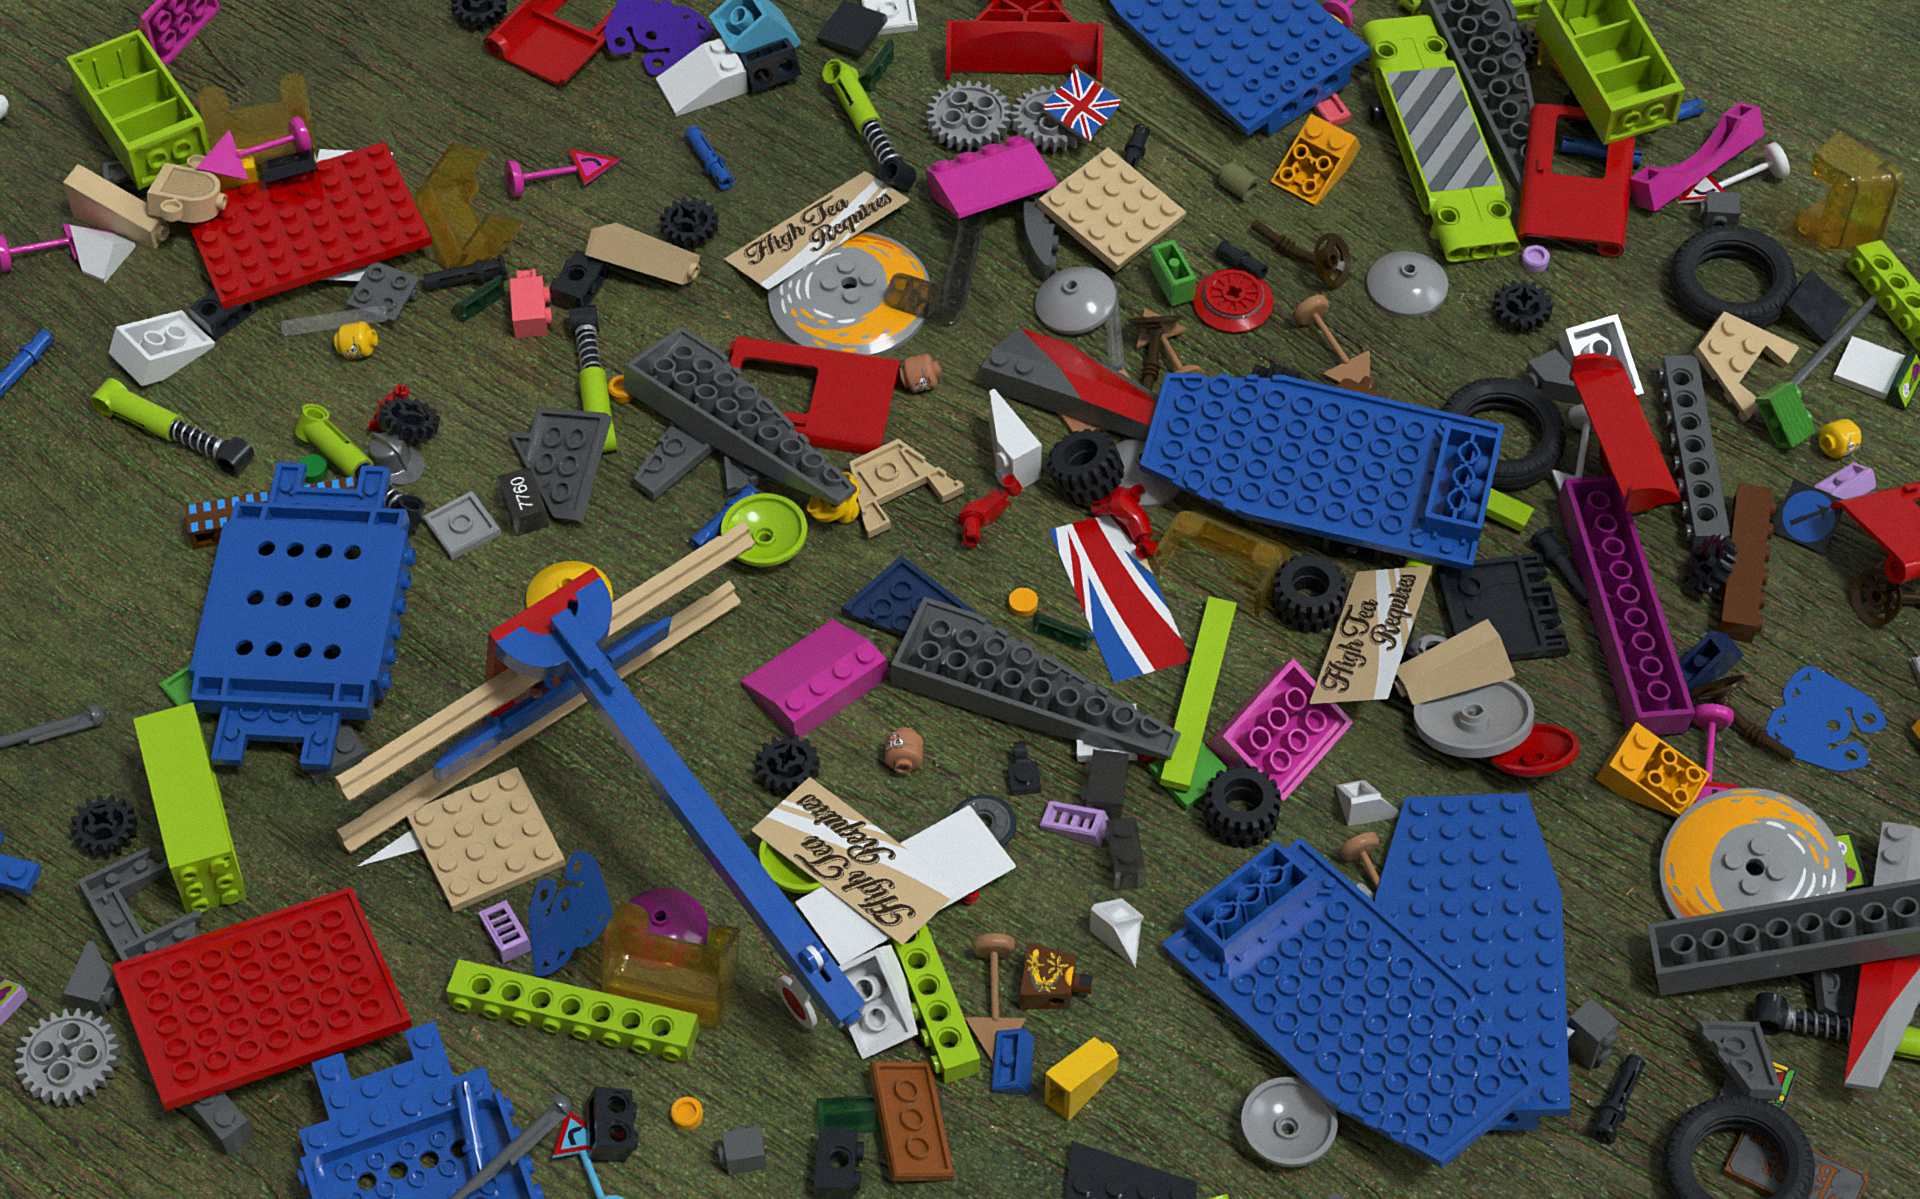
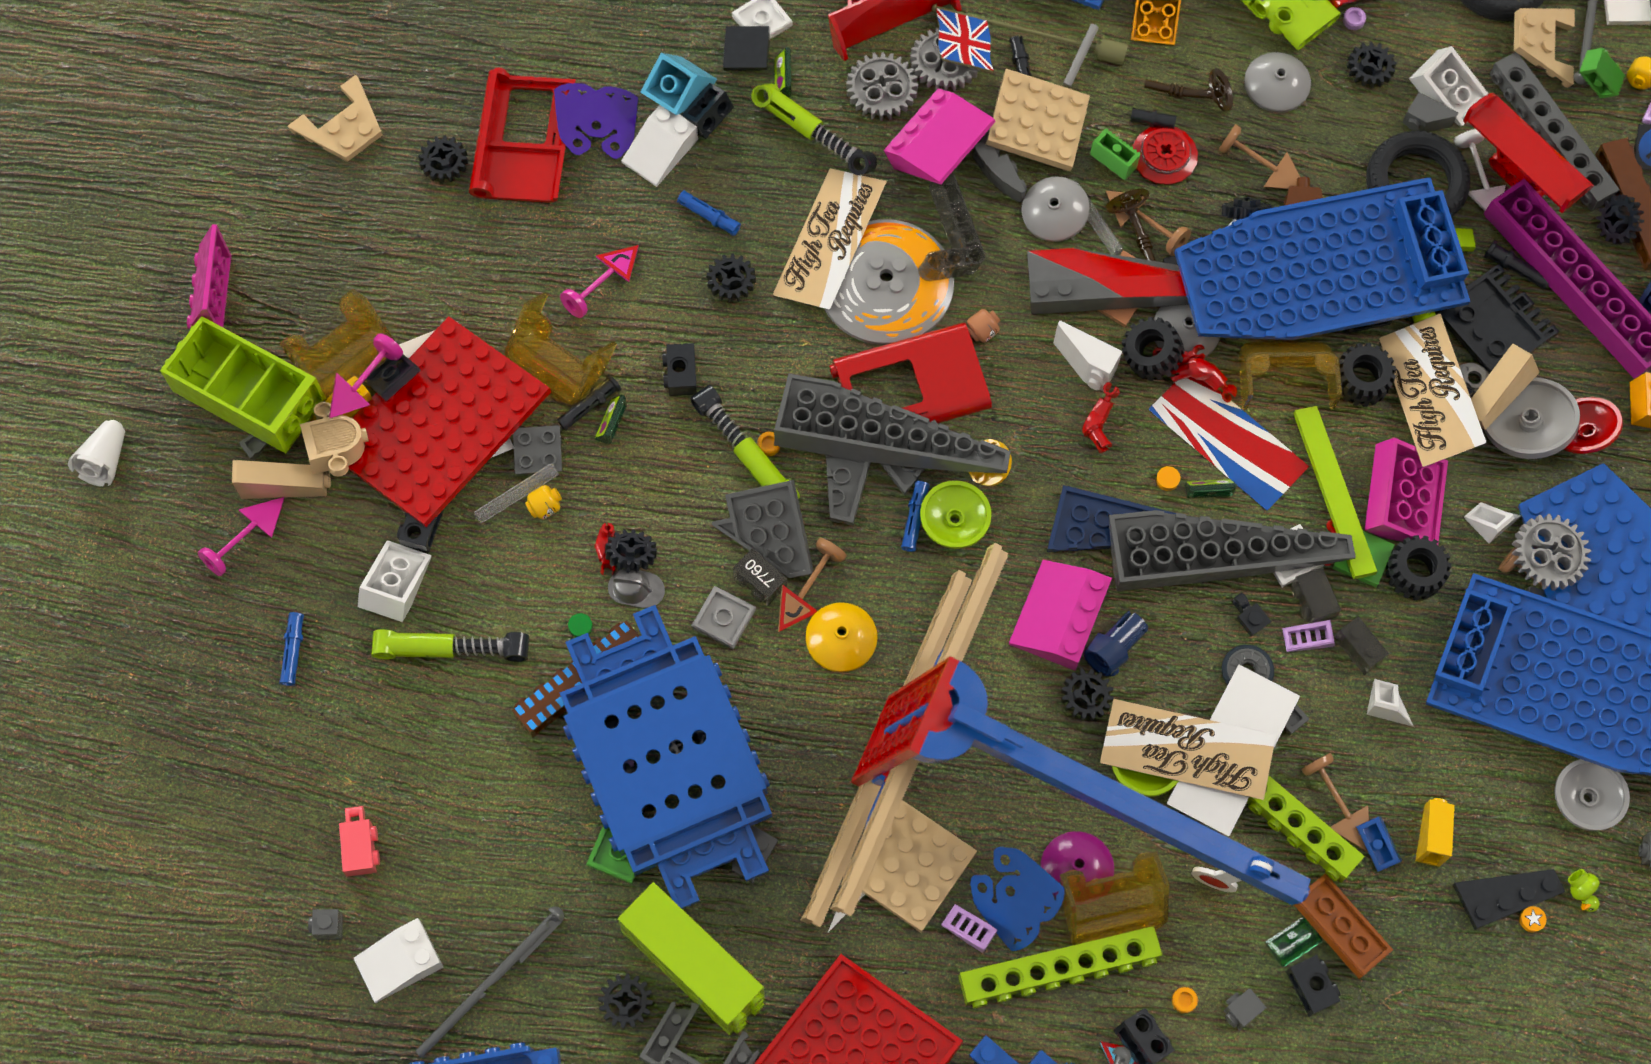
camera: 30 degrees left, 15 degrees up
white slope [70,225,136,283] -> none
lime piece [295,404,426,534] -> none
coral brick [510,269,553,338] -> none
tan slope [585,222,700,285] -> none
white slope [838,945,918,1060] -> none
tan wing [849,439,964,538] -> none
nougat head [884,727,924,774] -> none
reddish brown torso [1020,942,1093,1010] -> none
none -> medium nougat piece [778,538,847,632]
none -> light grey piece [1063,24,1099,87]
none -> dark blue piece [1084,611,1148,677]
none -> dark grey plate [1284,704,1309,736]
none -> light grey gear [1512,514,1591,591]

